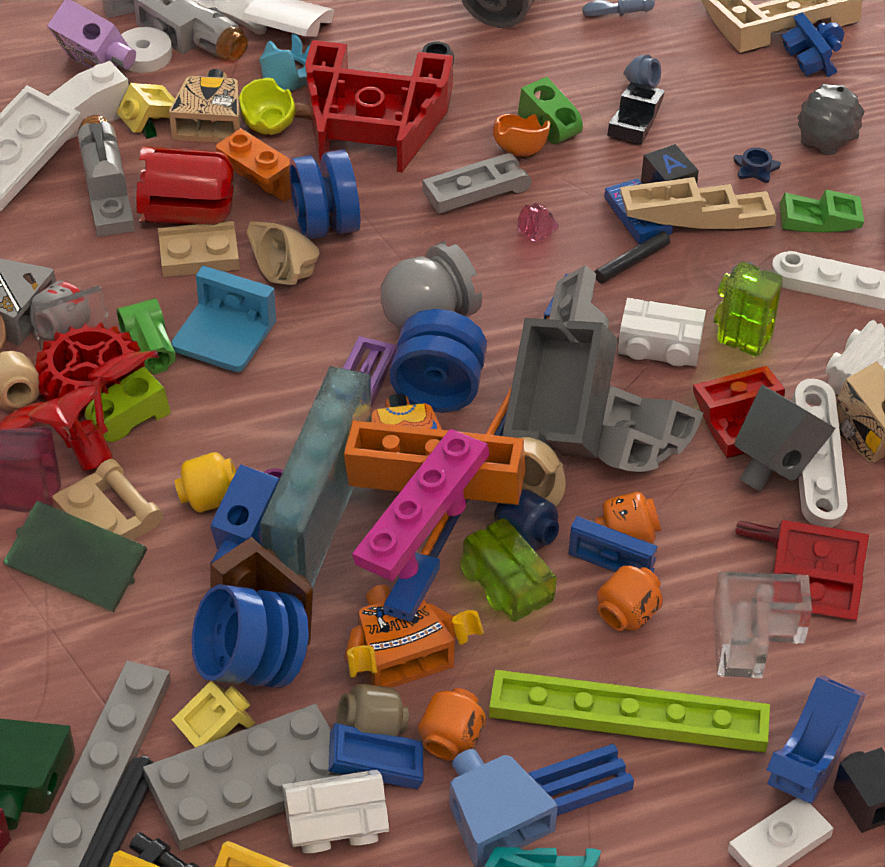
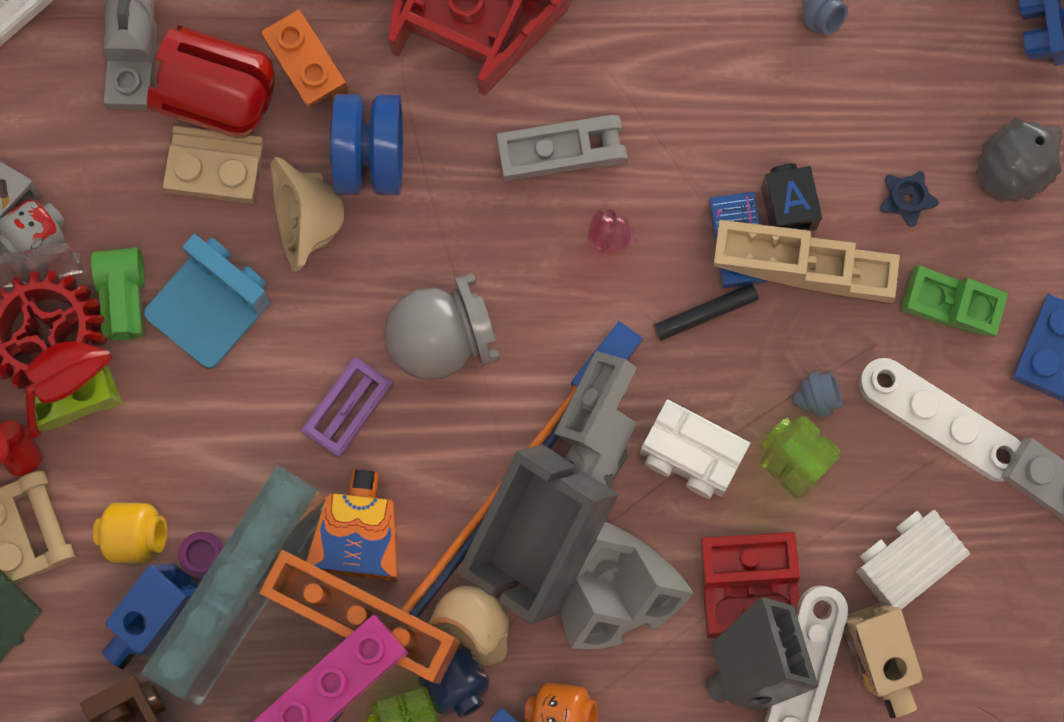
camera: 15 degrees right, 30 degrees up
blue wheel [390,309,487,413] -> none
orange hair [493,114,551,157] -> none
bright green leg [518,77,583,144] -> none
black slope [607,82,665,145] -> none

